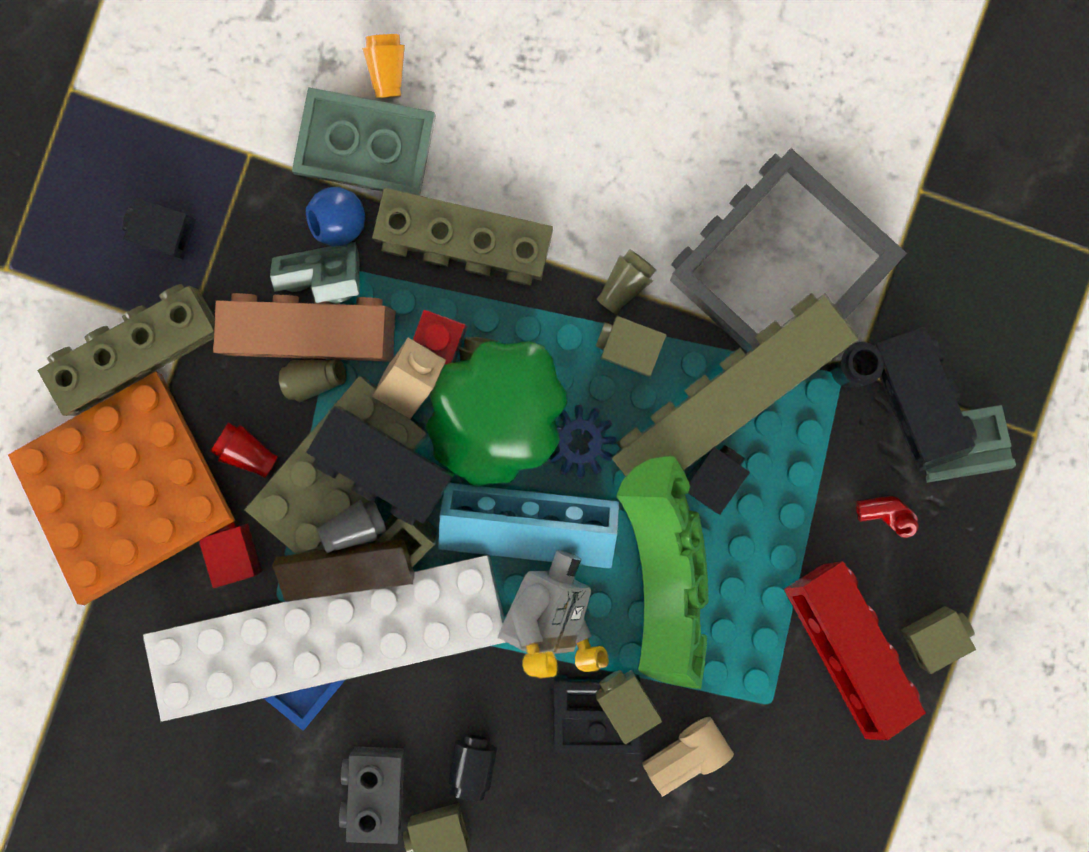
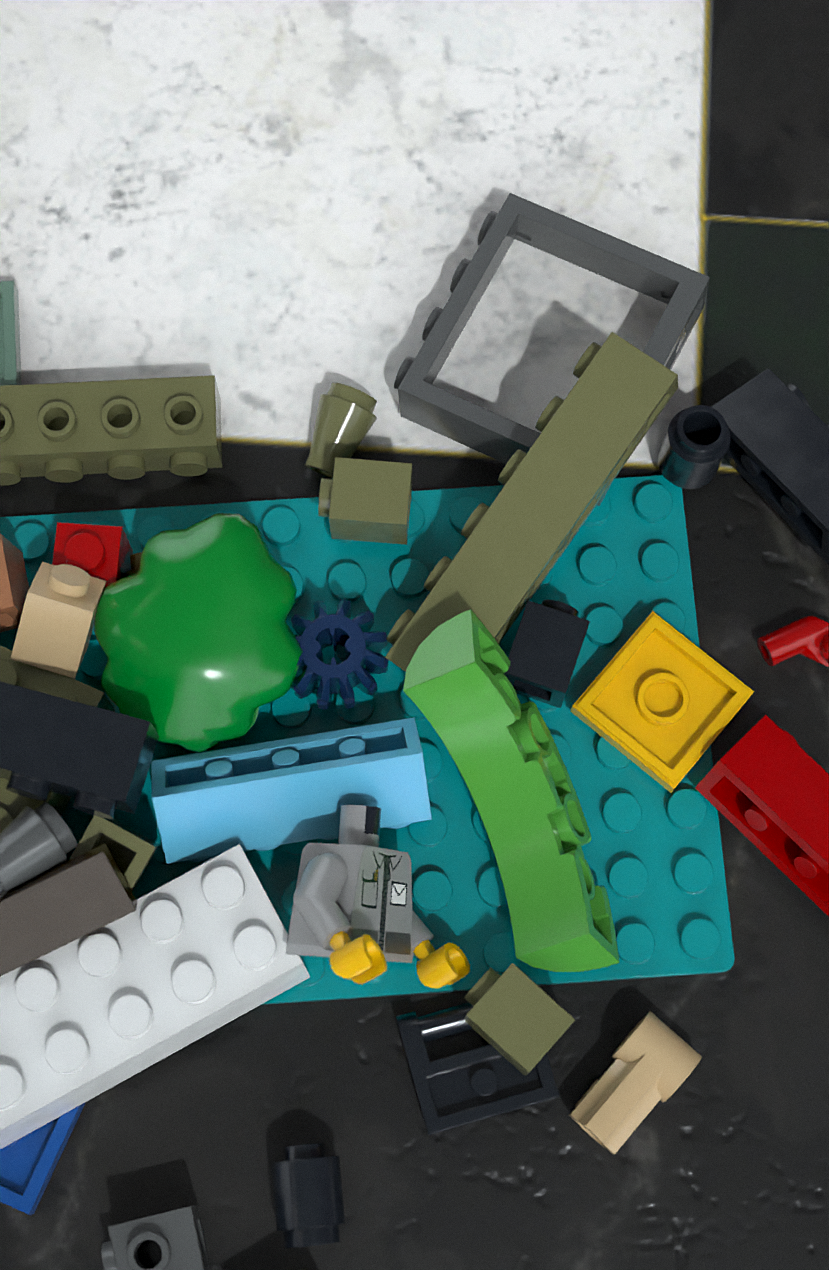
camera: 15 degrees left, 15 degrees down
none -> yellow tile [570,611,754,793]

